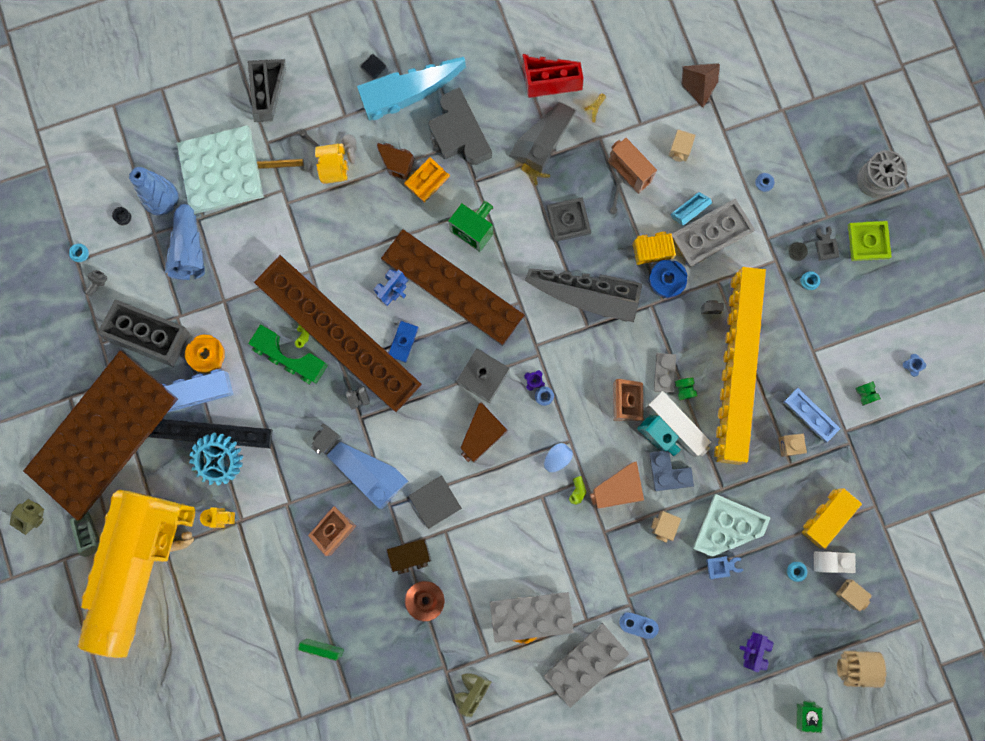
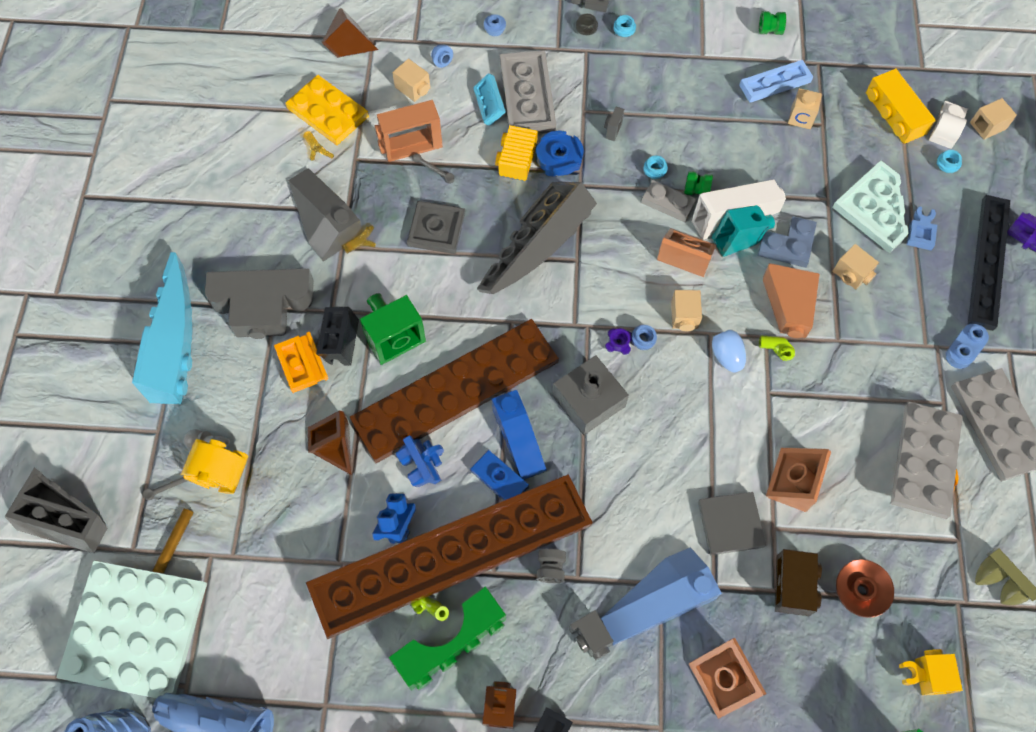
camera: 70 degrees left, 15 degrees down
black tile [360,53,387,80] -> none
reddish brown slope [377,143,414,181] -> none
reddish brown slope [460,402,508,463] -> none
red wedge [523,54,584,98] -> none
yellow brick [714,267,766,465] -> none
none -> yellow plate [285,75,369,146]
none -> reddish brown slope [307,410,352,475]
none -> black hinge [316,307,359,366]
none -> blue hips [372,493,416,544]
none -> medium blue plate [431,44,453,68]
none -> reddish brown brick [482,681,516,729]
none -> blue slope [492,390,547,480]
none -> medium azure plate [643,155,668,179]
none -> tan brick [671,290,702,331]
none -> nougat slope [766,448,831,512]
none -> yellow brick [899,649,963,696]
none -> black plate [968,195,1011,331]

